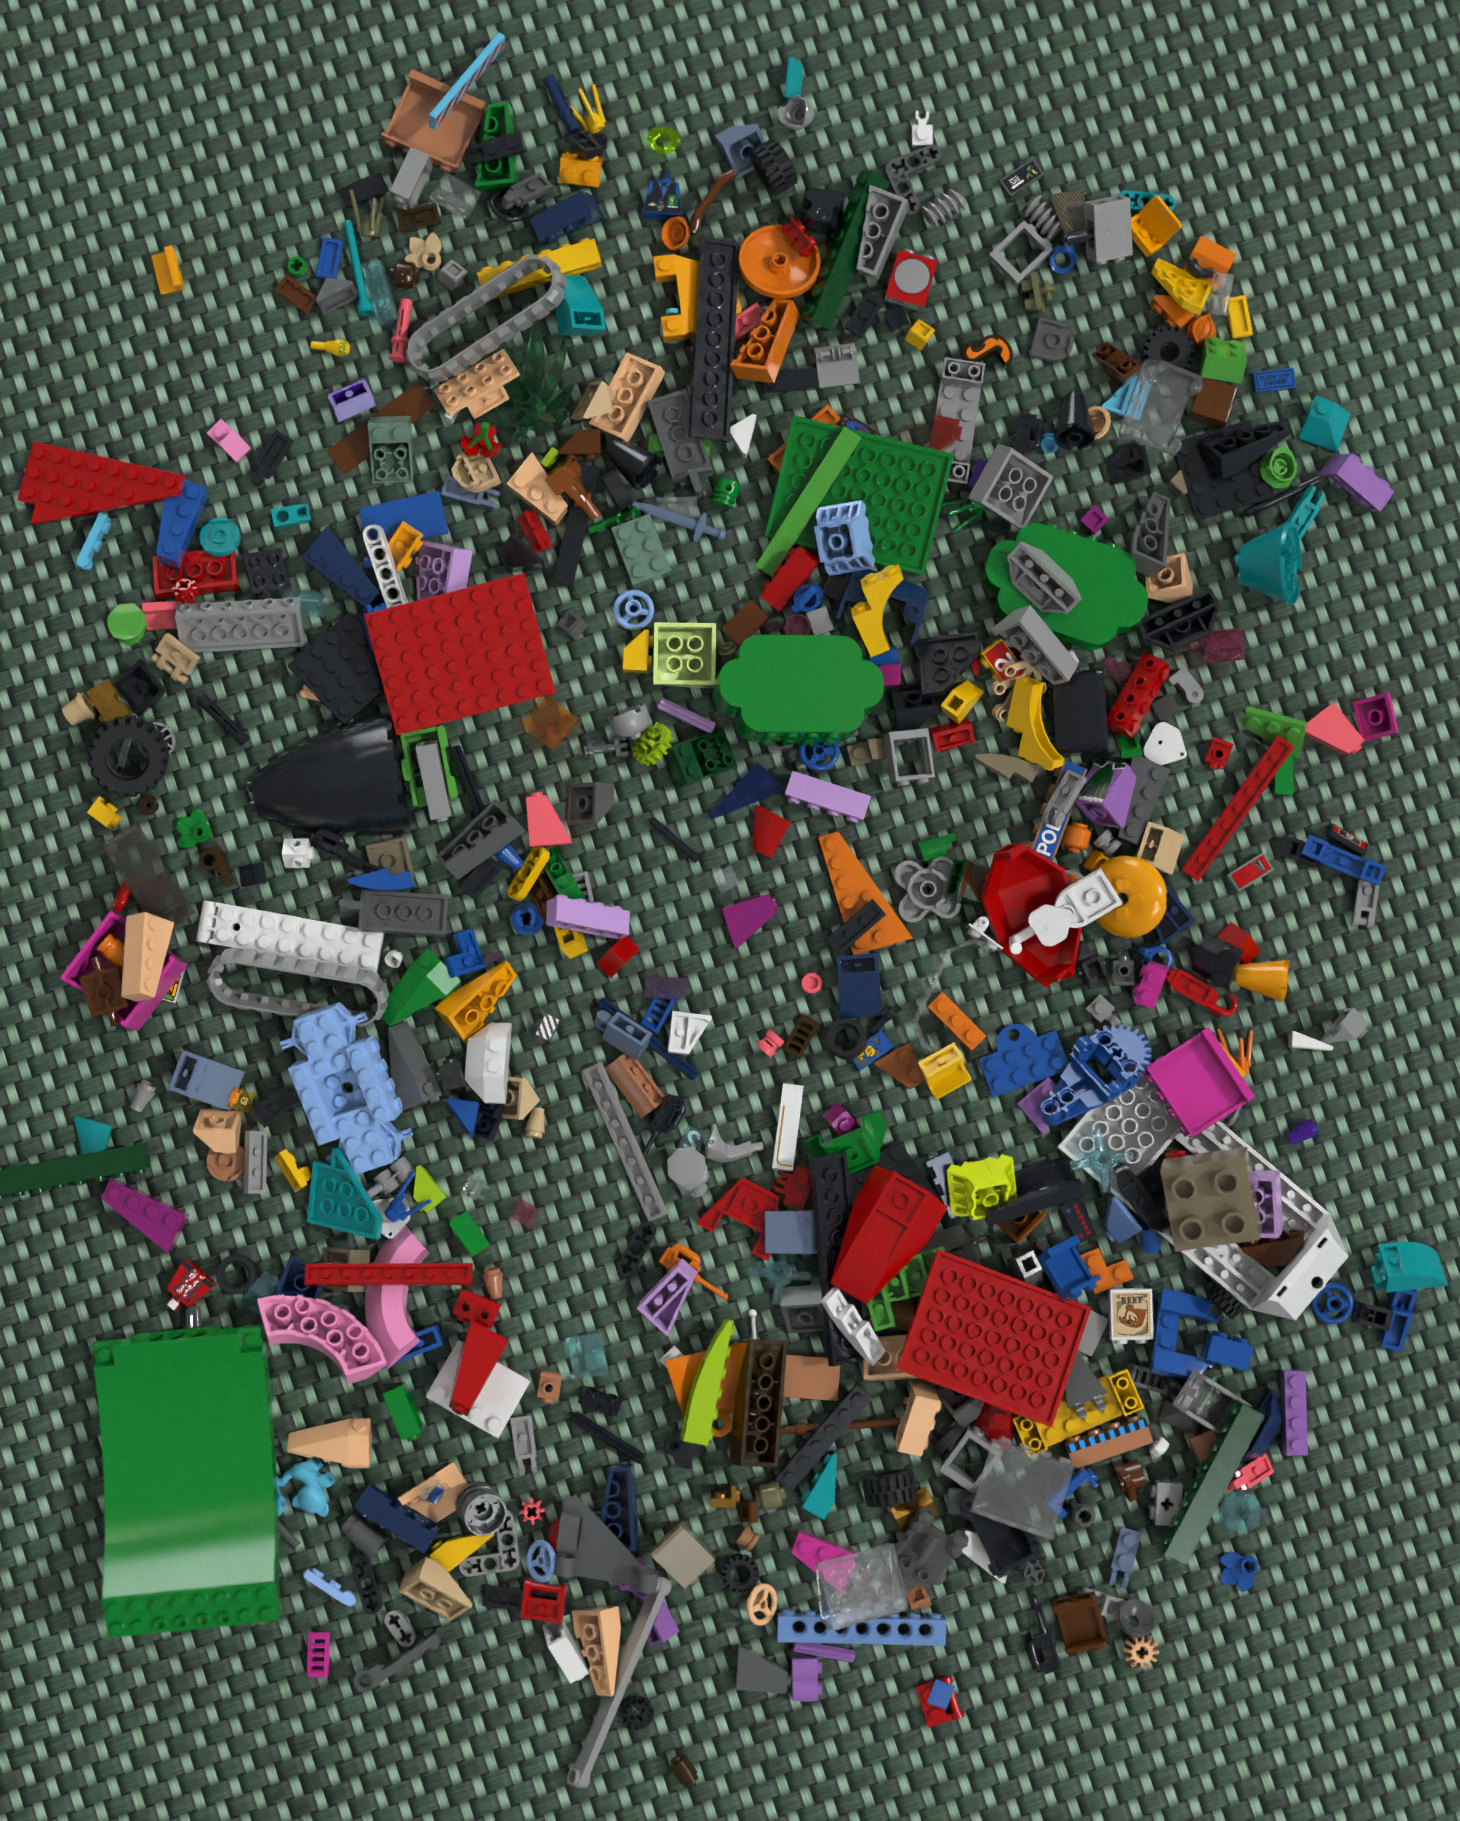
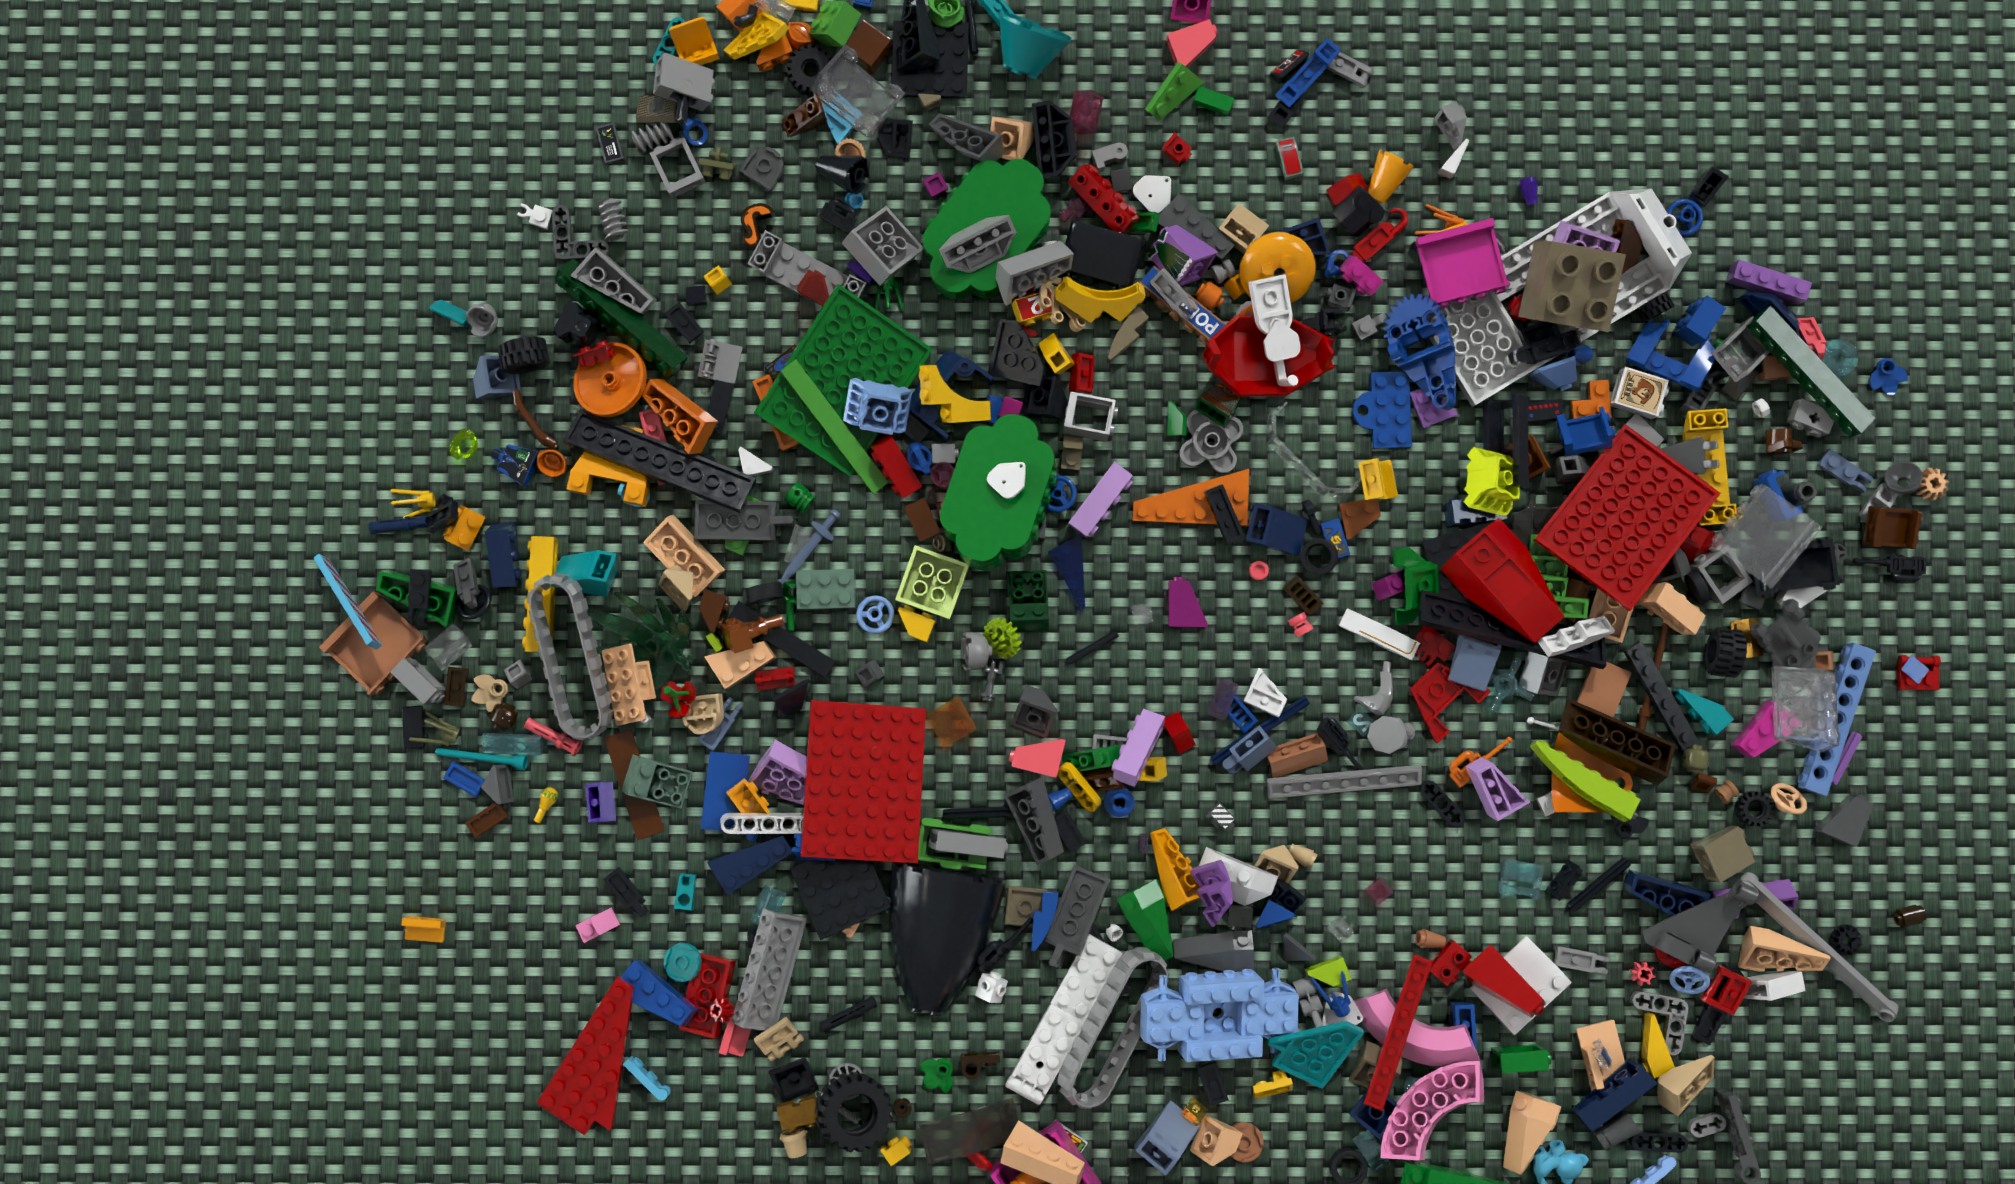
camera: 70 degrees left, 0 degrees up
bright green hat [107,603,147,646] -> none
black slope [239,863,267,887] -> none
black hinge [242,548,291,596] -> none
light grey plate [244,1131,267,1194] -> none
green bush [288,256,307,277] -> none
blue tile [444,928,486,979] -> none
green slope [449,1211,490,1257] -> none
dark grey wheel [455,1481,507,1536] -> none
nougat brick [537,1371,562,1403] -> none
black cone [604,438,662,491] -> none
lavender axle [658,698,716,733] -> none
pearl gold bracket [710,1483,740,1508] -> none
red slope [753,804,791,860] -> none
medium lavender brick [791,1656,822,1702] -> none
panel [884,249,938,312] -> none
orange arch [926,992,986,1051] -> none
white hinge [966,917,1003,952] -> none
nougat brick [1064,1415,1153,1469] -> none
clear light blue bar [1070,1129,1133,1192] -> none
red tile [1181,735,1295,882] -> none
teal piece [1371,1242,1448,1293] -> none
blue slope [1381,1289,1418,1352] -> none
none -> white piece [987,462,1026,499]
none -> medium lavender slope [1190,860,1233,927]
none -> dark grey slope [1281,931,1317,961]

